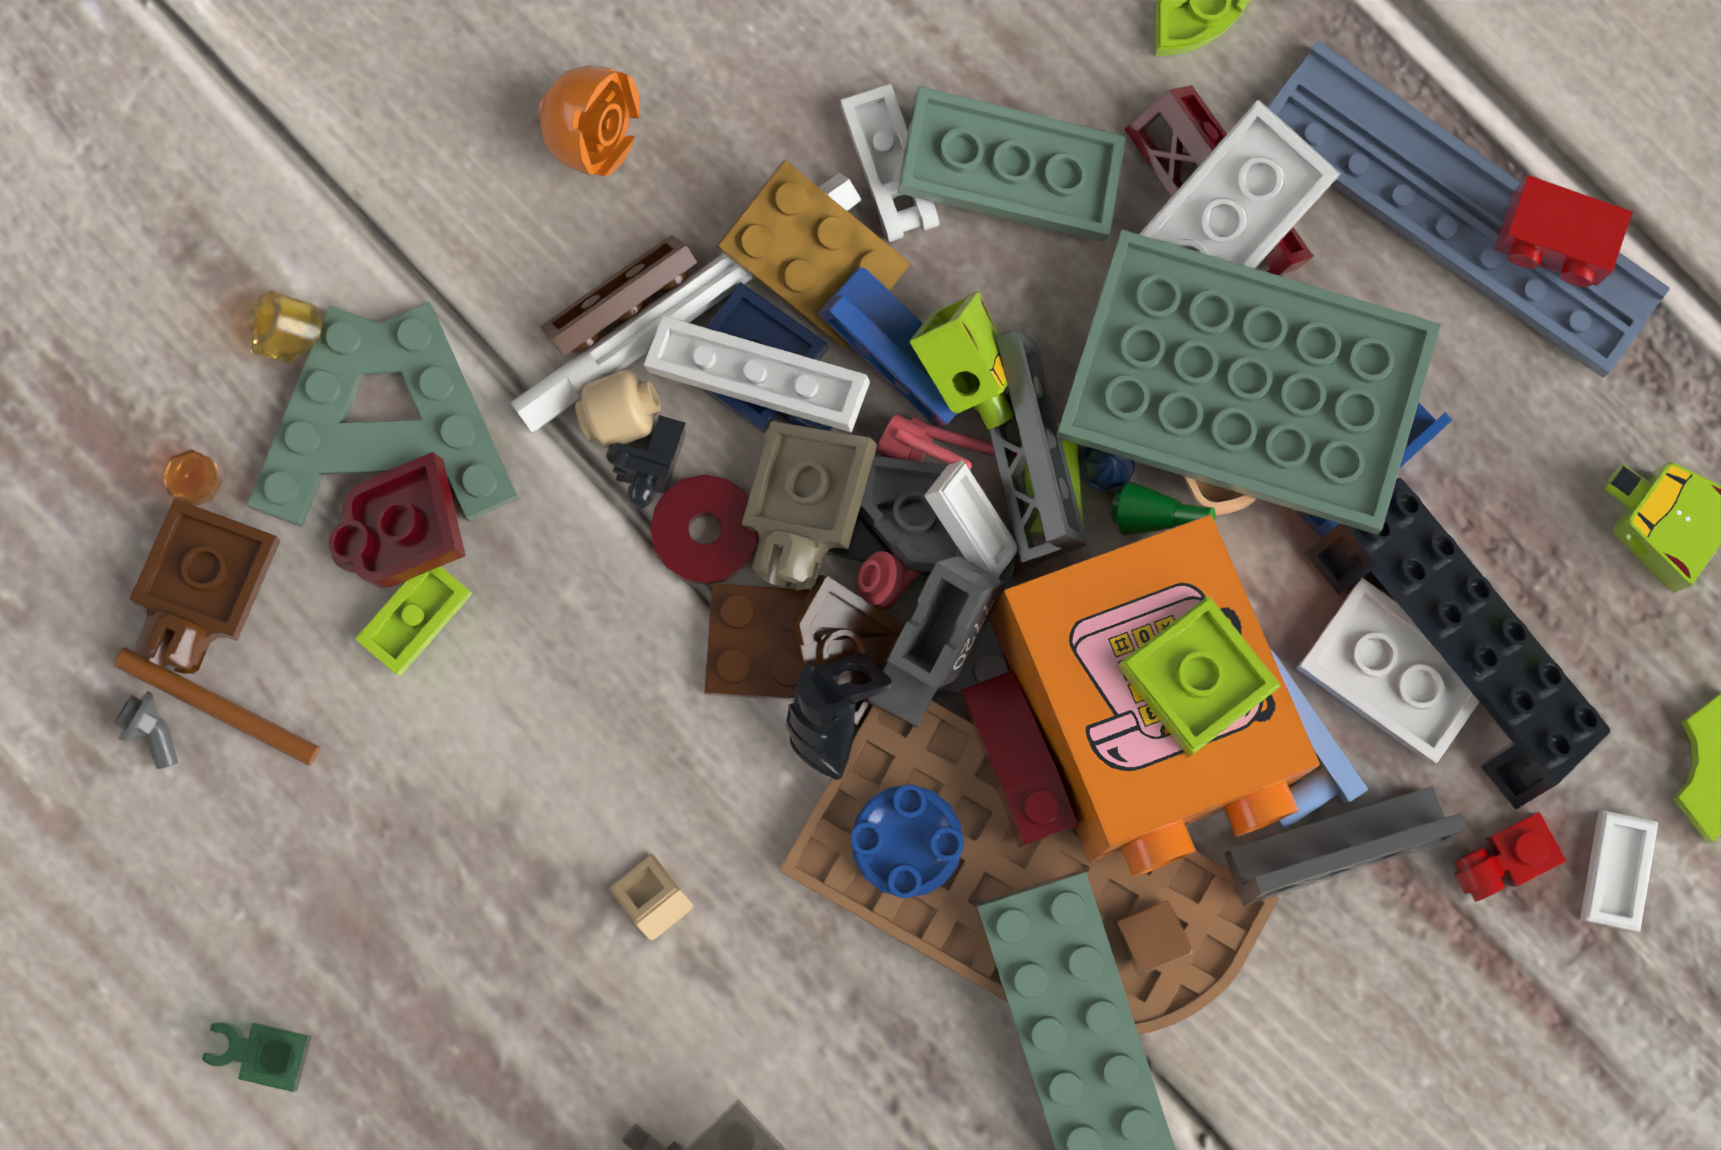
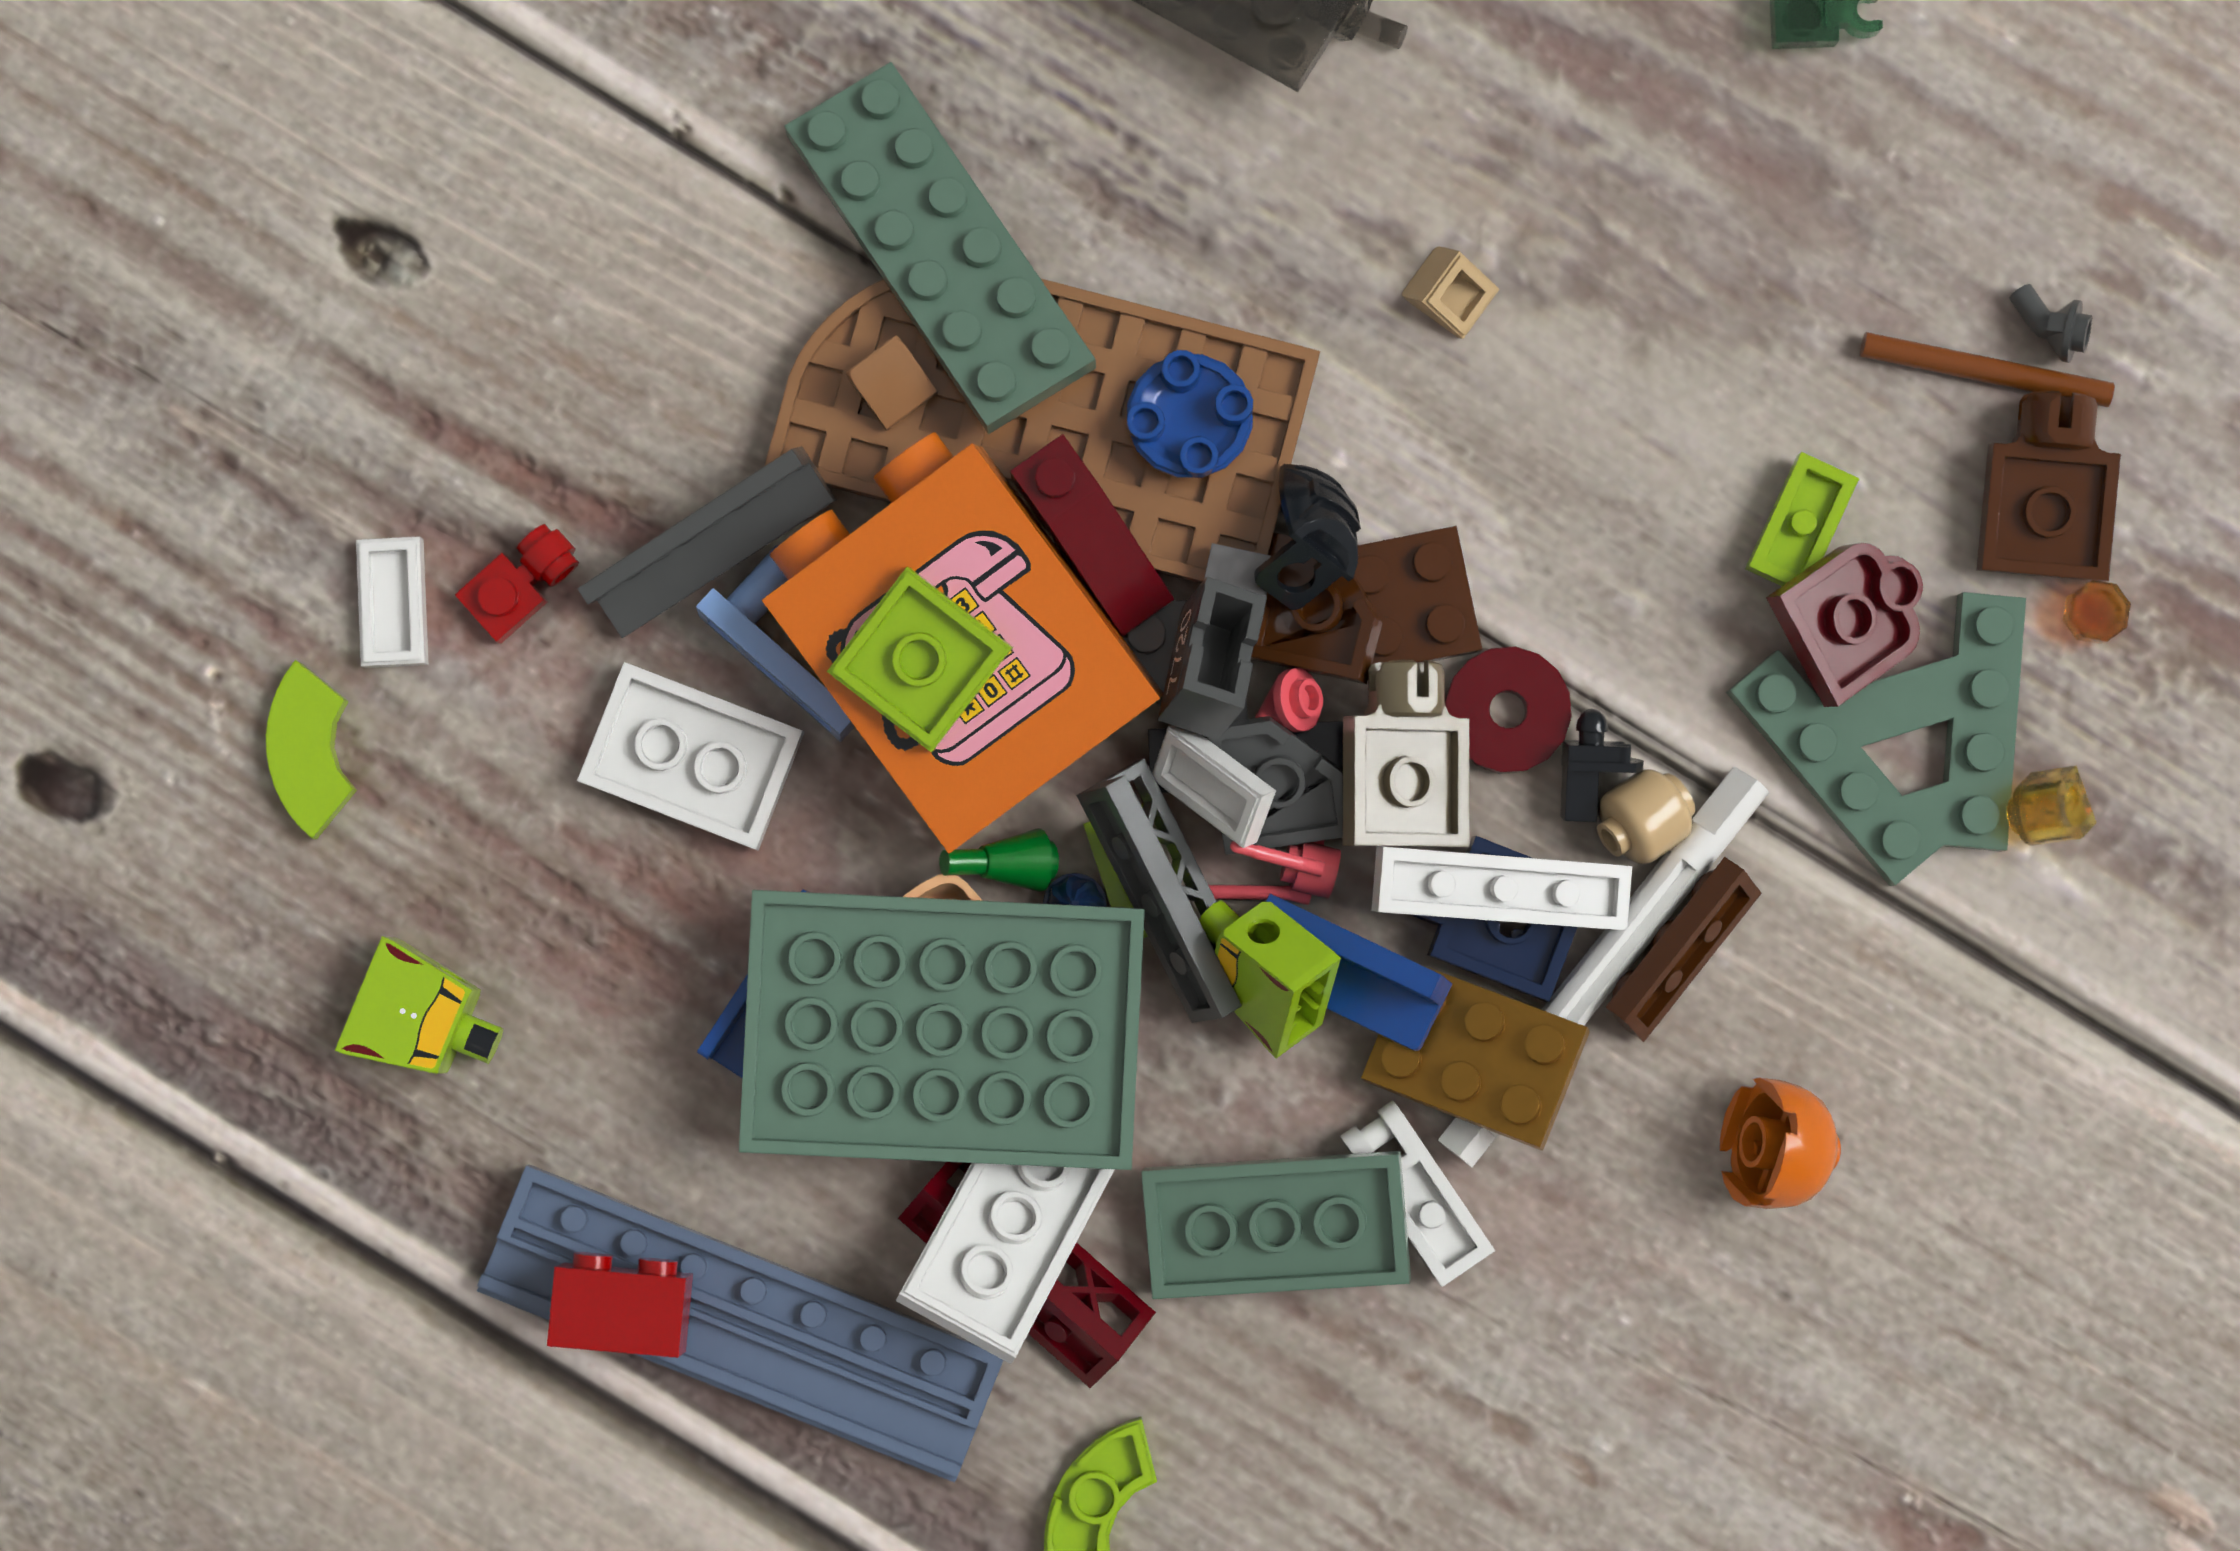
camera: 165 degrees right, 5 degrees up
black bracket [1304,478,1610,809] -> none

